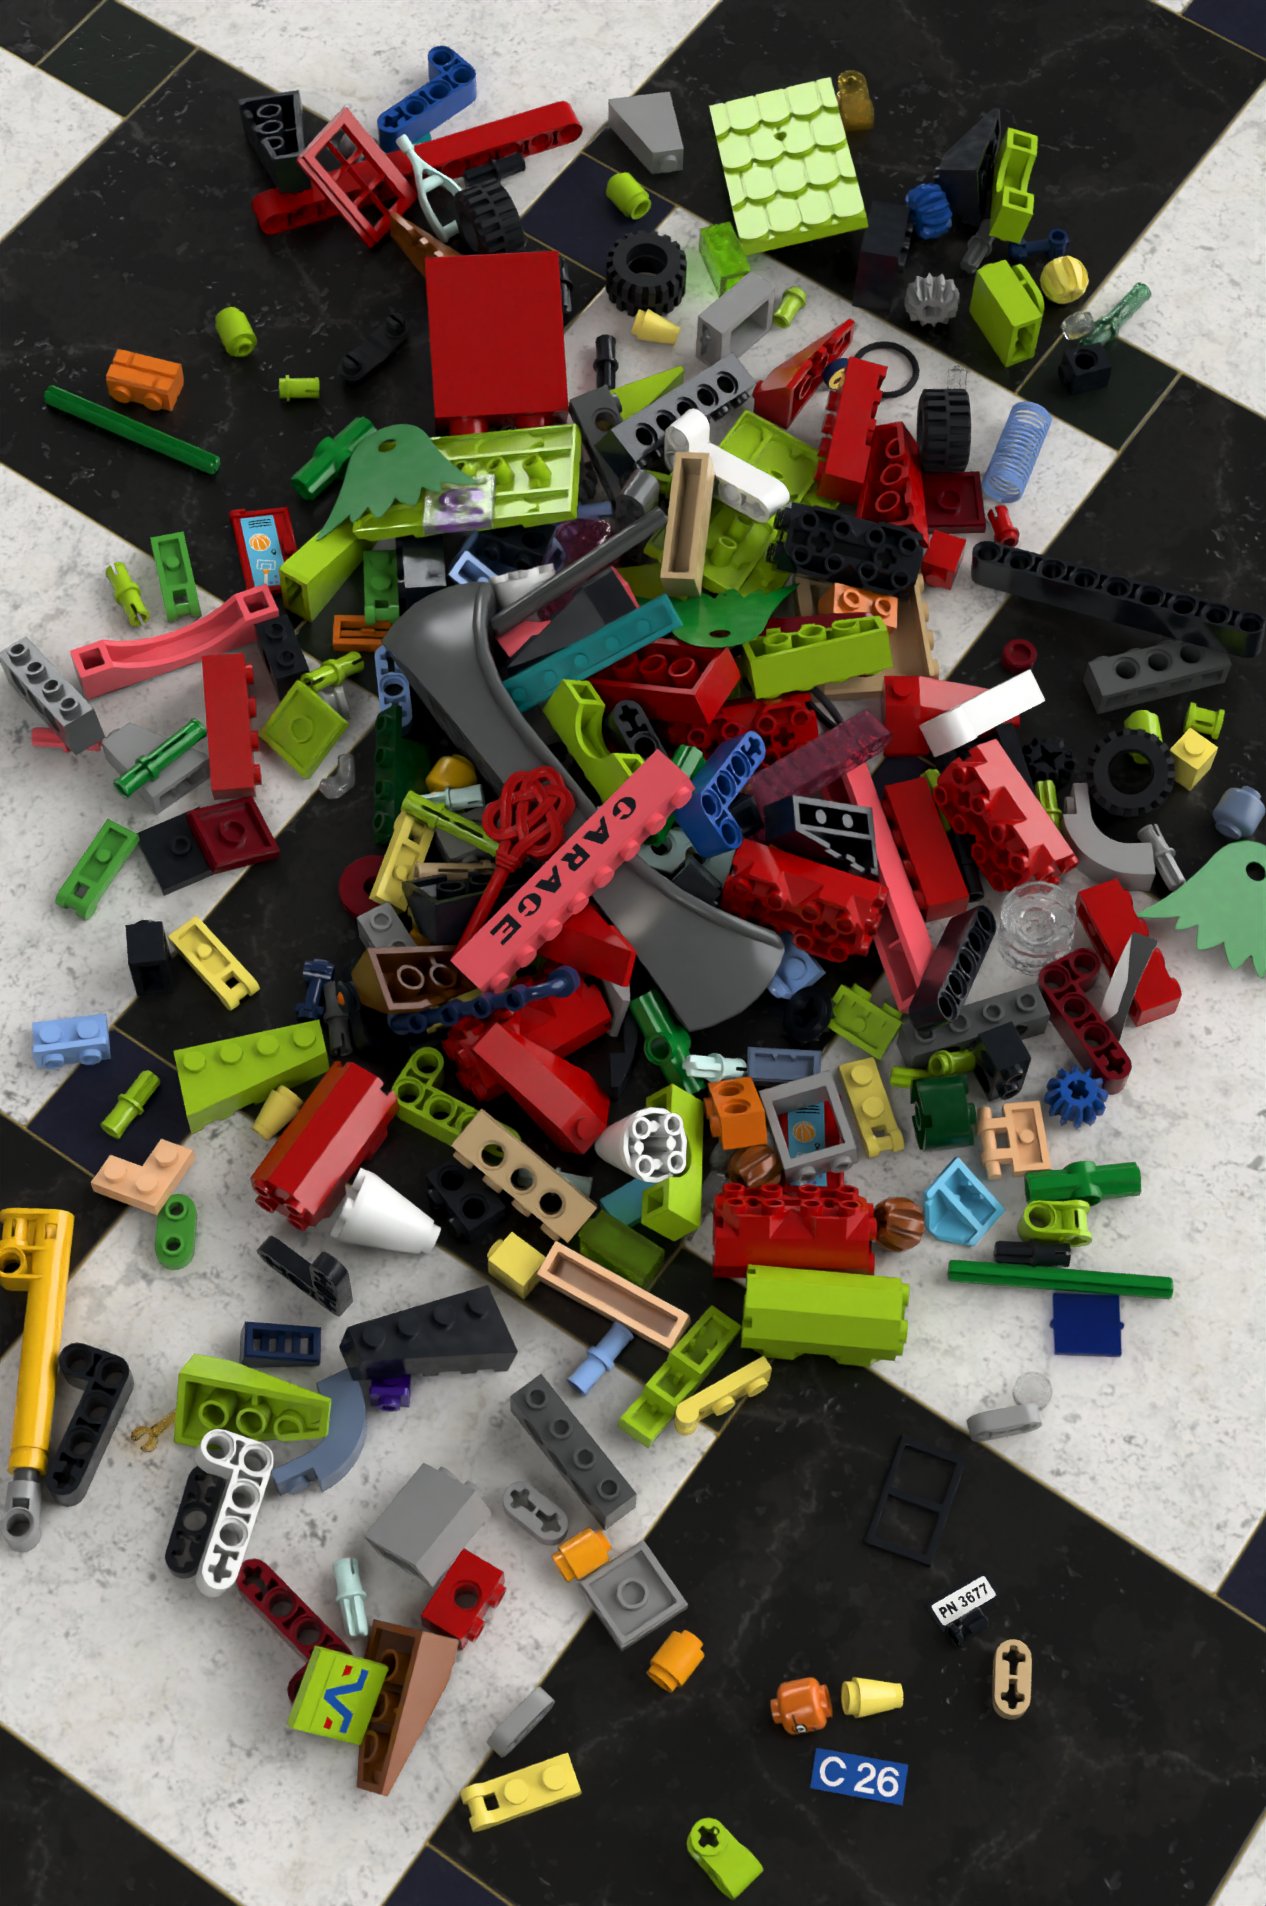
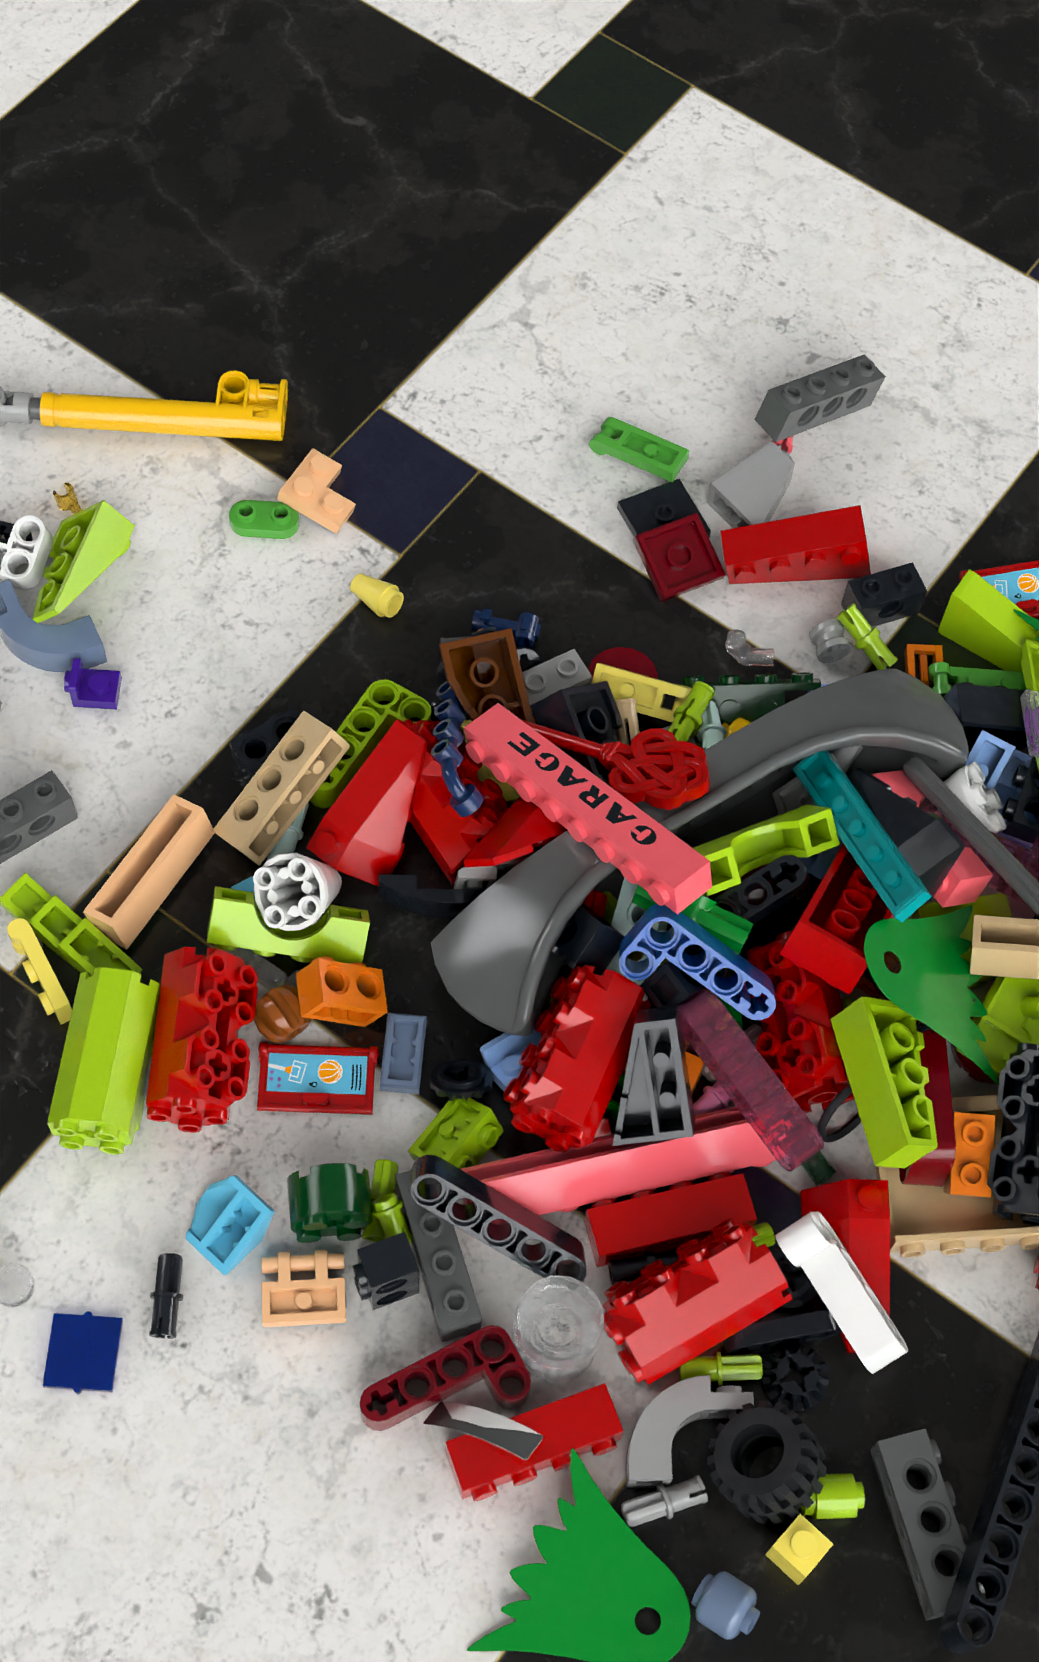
camera: 90 degrees right, 0 degrees up
light blue bracket [32,1013,111,1070] -> none
black beam [46,1342,134,1507] -> none
coral arch [70,584,279,700] -> none
lime axle [100,1070,160,1139] -> none
lime pin [105,562,150,627] -> none
green pin [113,718,207,799] -> none
black brick [125,920,174,997] -> none
bright green plate [150,531,202,623] -> none
light yellow plate [168,915,260,1011] -> none
lime wedge [174,1020,329,1134] -> none
dark blue slope [239,1321,321,1368] -> none
red brick [250,1061,399,1232] -> none
black beam [257,1236,353,1317] -> none
lime plate [258,680,350,779] -> none
white cone [330,1168,441,1255] -> none
black wedge [339,1285,518,1381] -> none
light yellow brick [487,1232,546,1300] -> none
light blue pin [567,1322,634,1396] -> none
clear neon green brick [578,1210,665,1290] -> none
green piece [629,988,707,1095] -> none
light aqua axle [682,1053,747,1082] -> none
light grey window [759,1070,858,1184] -> none
light yellow plate [838,1057,905,1159] -> none
dark orange piece [874,1197,925,1252] -> none
green axle [947,1260,1174,1300] -> none
dark red tile [1002,639,1037,674] -> none
lime piece [1017,1200,1092,1247] -> none
green piece [1024,1161,1142,1207] -> none
blue gear [1044,1064,1108,1130] -> none
lime bush [1183,702,1225,740] -> none

